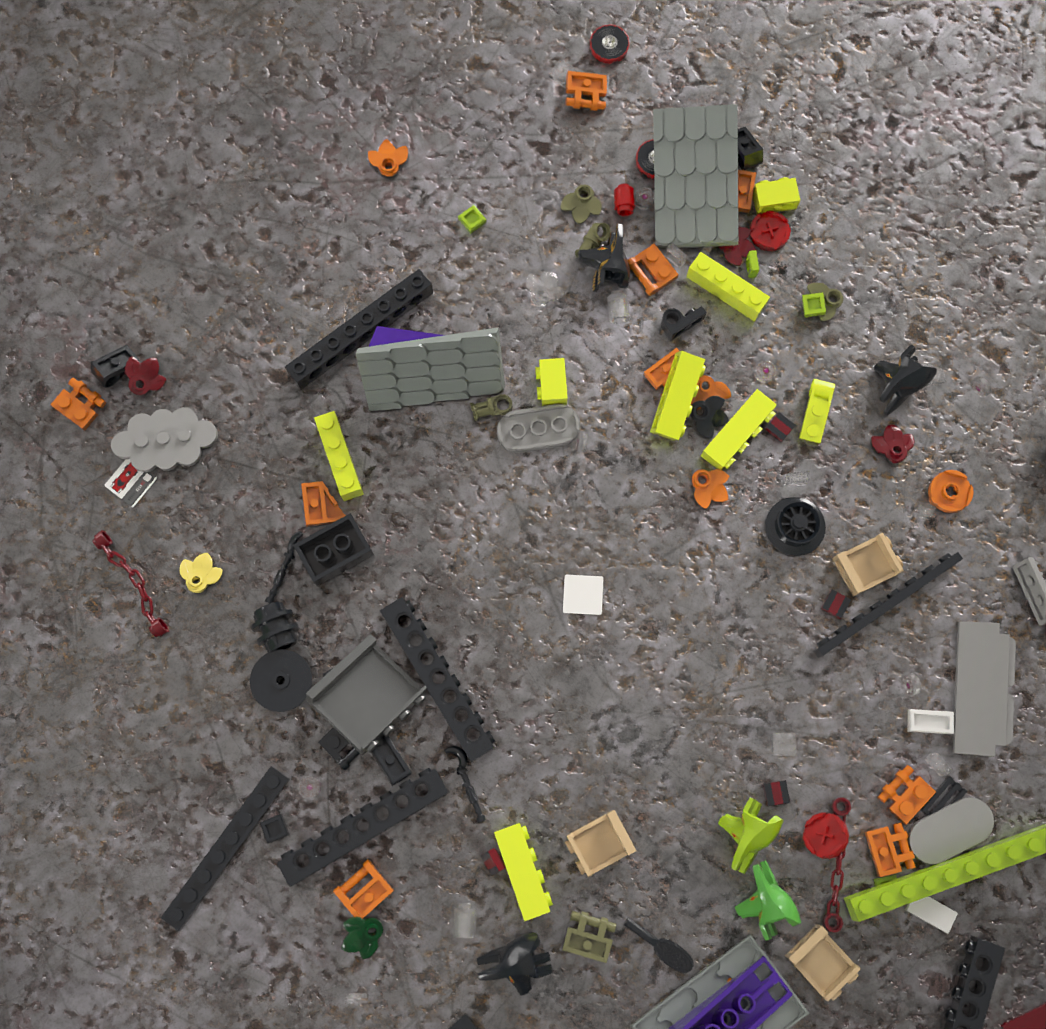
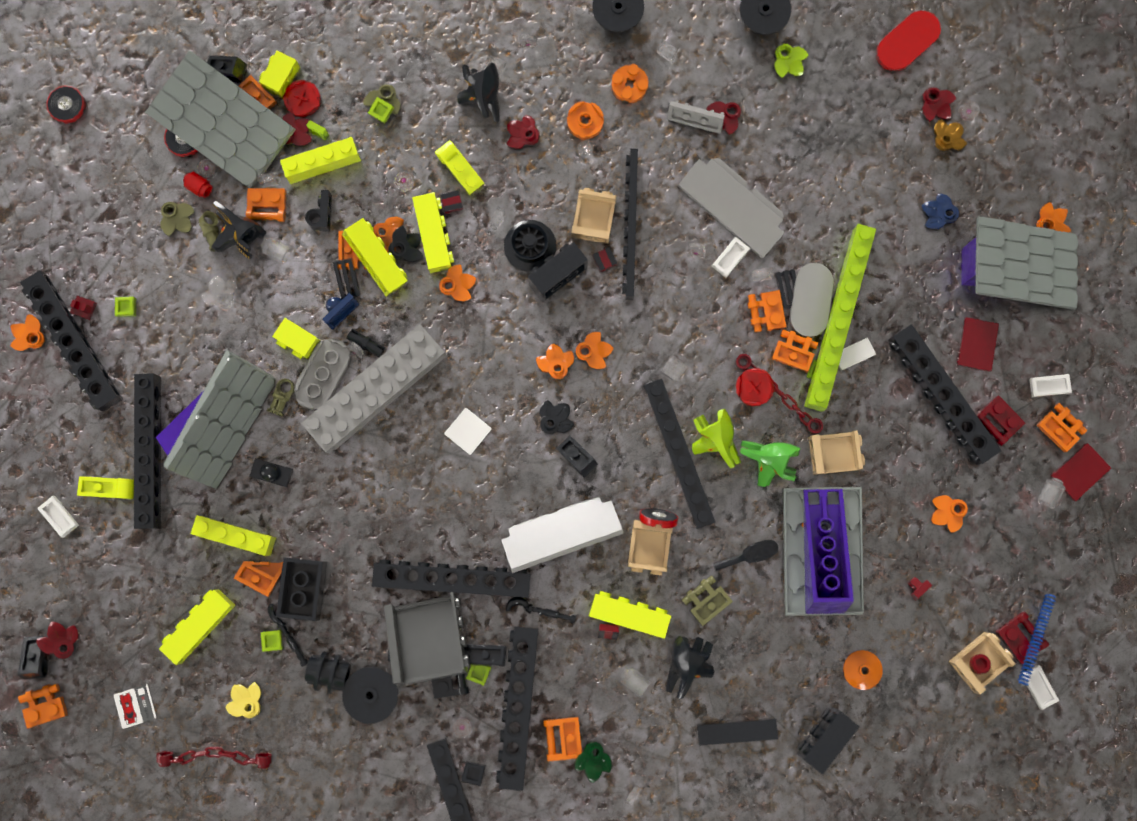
camera: 55 degrees left, 5 degrees up
light grey plate [111,407,218,472] -> none
orange plate [565,71,607,111] -> none
tile [763,780,790,806] -> none
none -> black brick [20,270,123,412]
none -> white tile [37,496,79,538]
none -> dark red tile [70,296,97,320]
none -> neon yellow plate [77,476,134,499]
none -> neon yellow brick [159,589,236,665]
none -> black tile [249,458,293,488]
none -> lime tile [261,630,283,652]
none -> light grey brick [301,324,447,454]
none -> dark blue tile [322,293,359,330]
none -> black tile [333,258,361,299]
none -> black pin [346,328,385,358]
none -> lime tile [466,666,492,686]
none -> slope [502,497,624,573]
none -> black brick [528,242,588,302]
none -> orange plate [536,344,574,379]
none -> black plate [539,400,574,434]
none -> black plate [556,436,598,478]
none -> orange plate [576,332,614,369]
none -> orange plate [611,64,648,103]
none -> tile [639,508,678,529]
none -> black plate [644,379,716,529]

